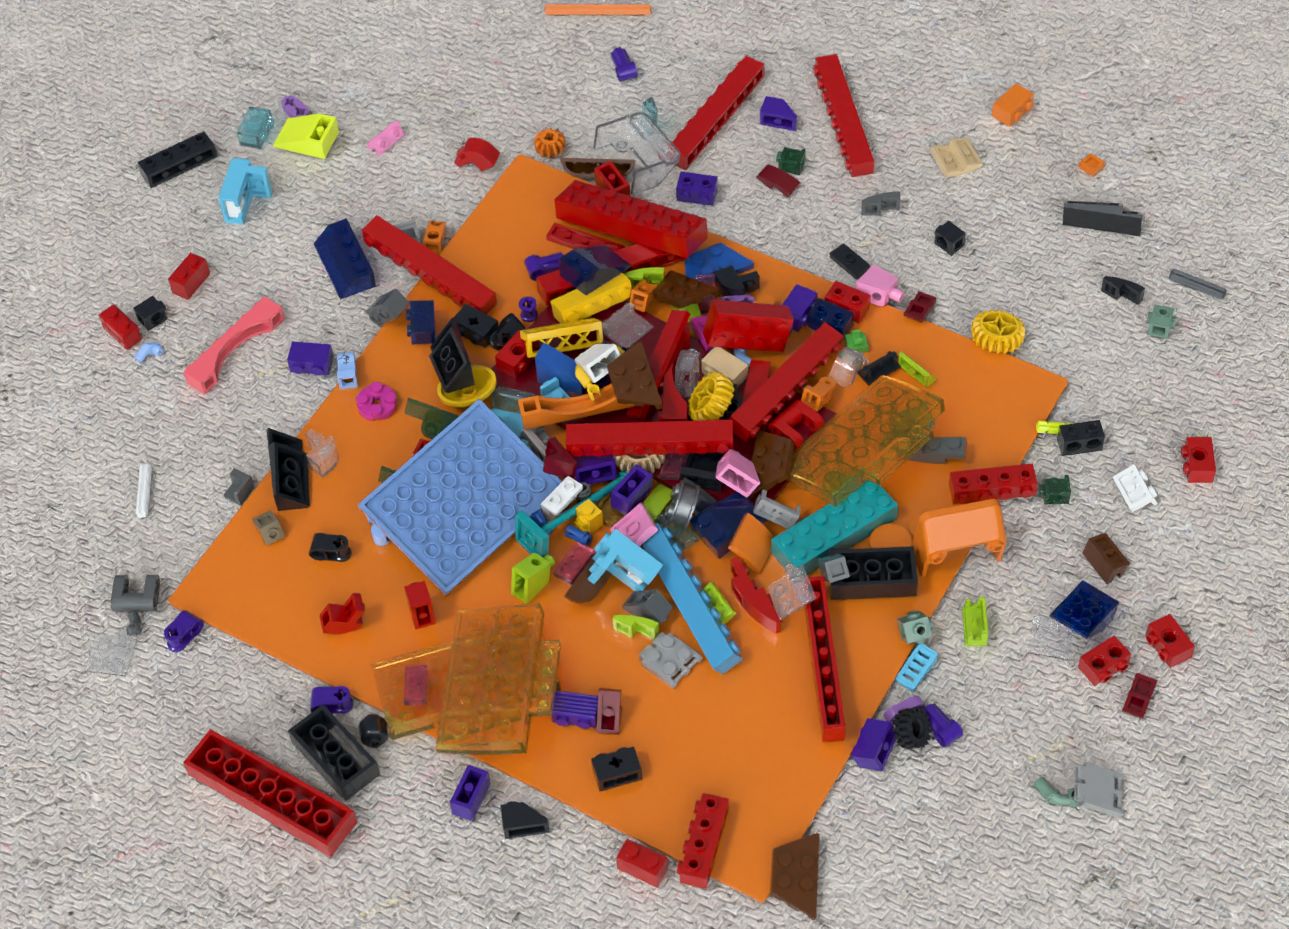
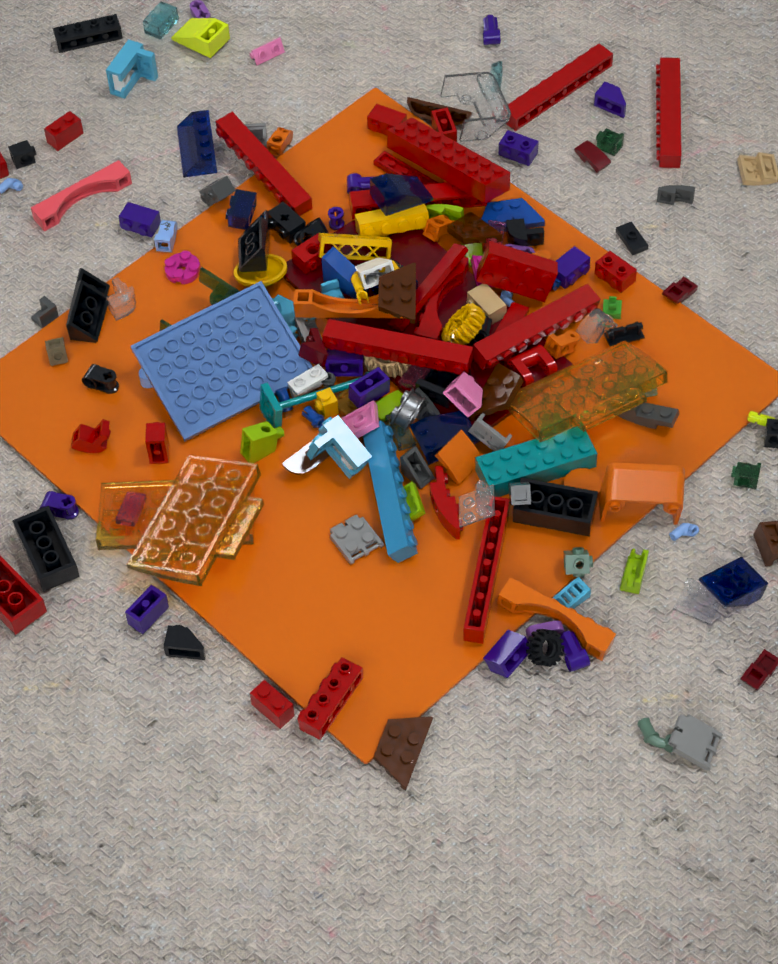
camera: 15 degrees right, 0 degrees up
black head [359,714,389,748] -> none
red brick [454,138,500,171] -> none
clear light blue slope [492,386,535,414] -> none
orange gear [534,127,566,158] -> none
dark purple brick [551,690,598,729] -> none
clear pink plate [554,541,595,585] -> none
black brick [591,746,642,792] -> none
dark red slope [597,688,622,734] -> none
clear hinge [602,302,654,350] -> none
lime slope [612,615,659,640] -> none
dark grey slope [622,589,673,623] -> none
clear torso [675,349,701,398] -> none
clear blue brick [807,298,854,341] -> none
bright pink torso [855,264,904,306] -> none
lime slope [898,351,936,388] -> none
black brick [934,220,966,256] -> none
red brick [949,463,1038,504] -> none
yellow gear [971,309,1025,355] -> none
red brick [1078,635,1131,686] -> none
none -> red brick [367,103,407,136]
none -> dark grey slope [400,446,435,489]
none -> orange arch [497,577,616,661]
none -> light blue arm [669,523,699,541]

